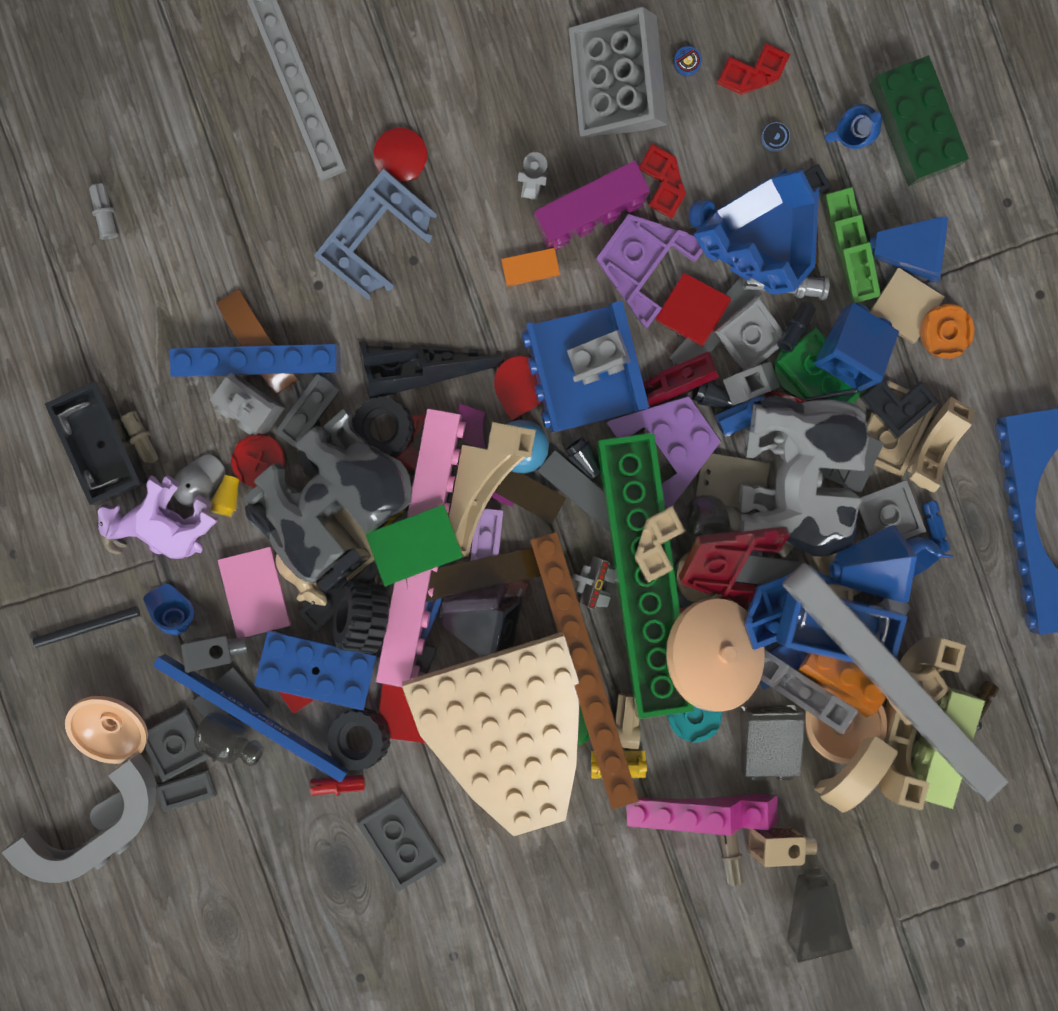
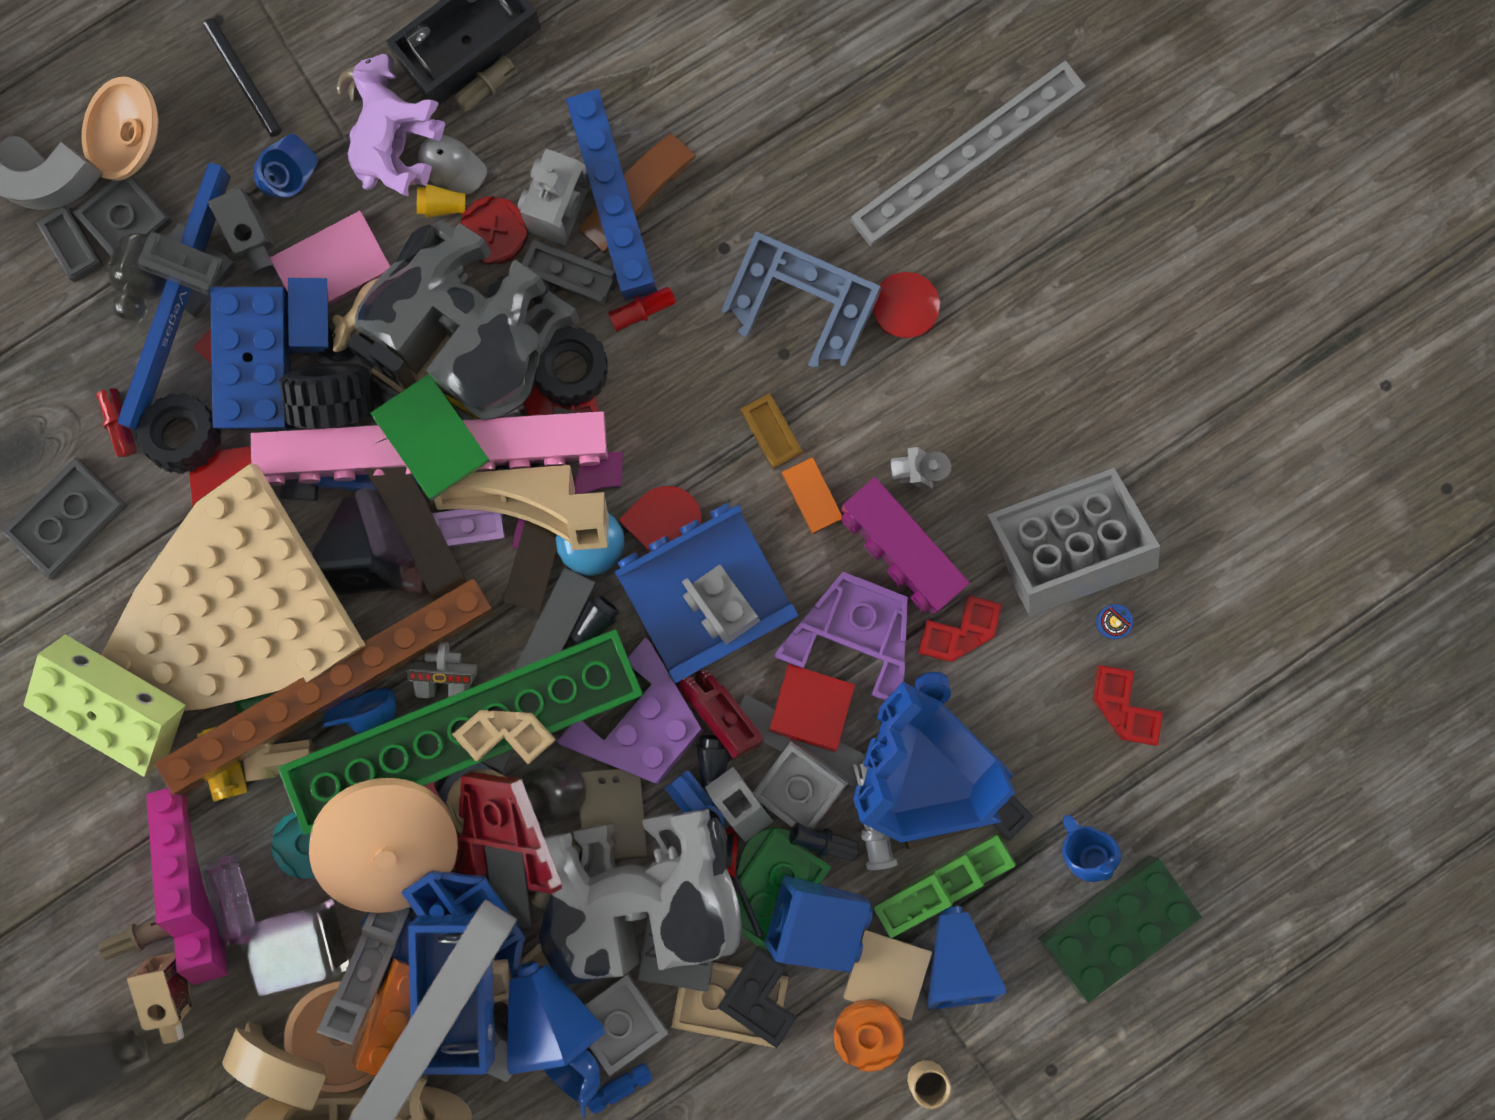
camera: 70 degrees right, 5 degrees down
black wedge [359,341,503,400] -> none
black tile [761,122,790,152] -> none
tan arch [907,397,975,493] -> none
none -> yellowish green piece [23,634,186,777]
none -> dark grey hinge [137,232,223,296]
none -> clear purple piece [203,853,259,946]
none -> blue hinge [288,278,328,354]
none -> blue cap [322,688,397,734]
none -> red axle [608,287,676,332]
none -> pearl gold tile [740,393,803,470]
none -> tan piece [907,1060,951,1109]

